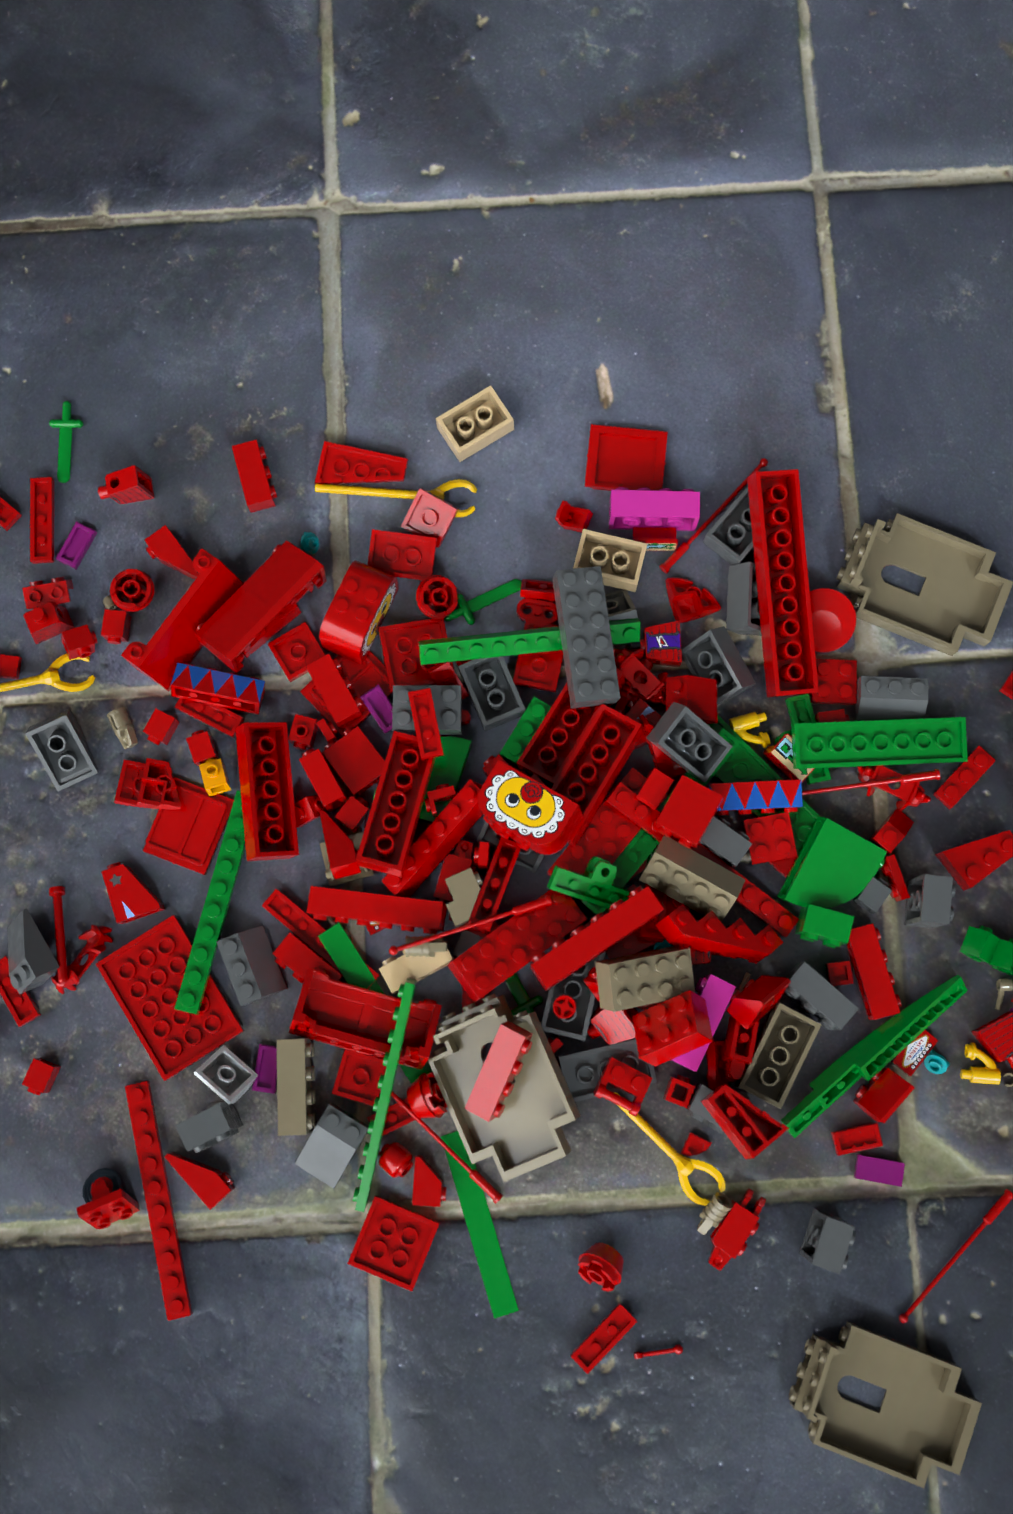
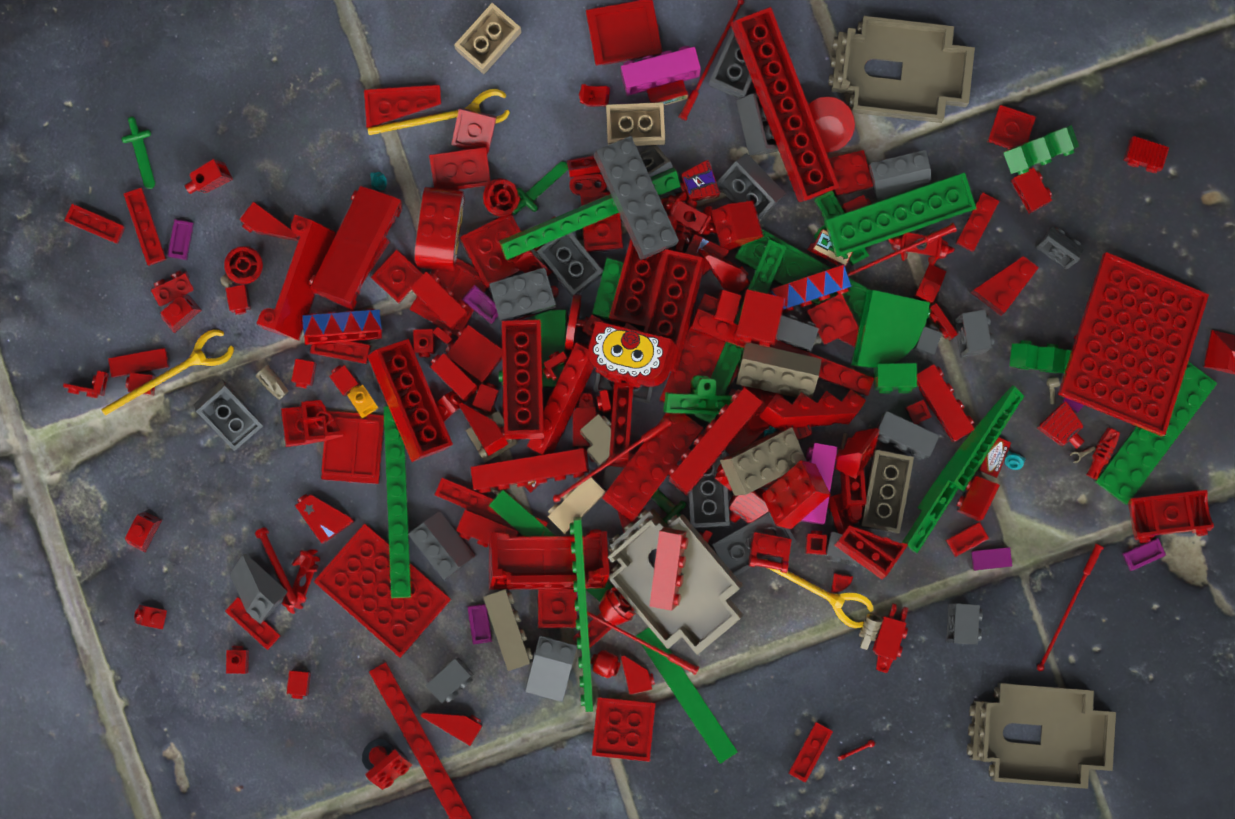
camera: 20 degrees left, 5 degrees up
red brick [61,624,98,660] -> none
white slope [194,1045,258,1104] -> none
red brick [232,439,278,513] -> none
dark tan hinge [405,936,447,957] -> none
red plate [408,688,444,760] -> none
red wheel [553,995,576,1019] -> none
red cone [578,1243,624,1291] -> none
dark grey brick [646,702,733,783] -> none
red brick [666,578,721,623] -> none
yellow plant [729,712,770,748] -> none
yellow plant [960,1042,1001,1085] -> none
none -> red piece [565,294,585,350]

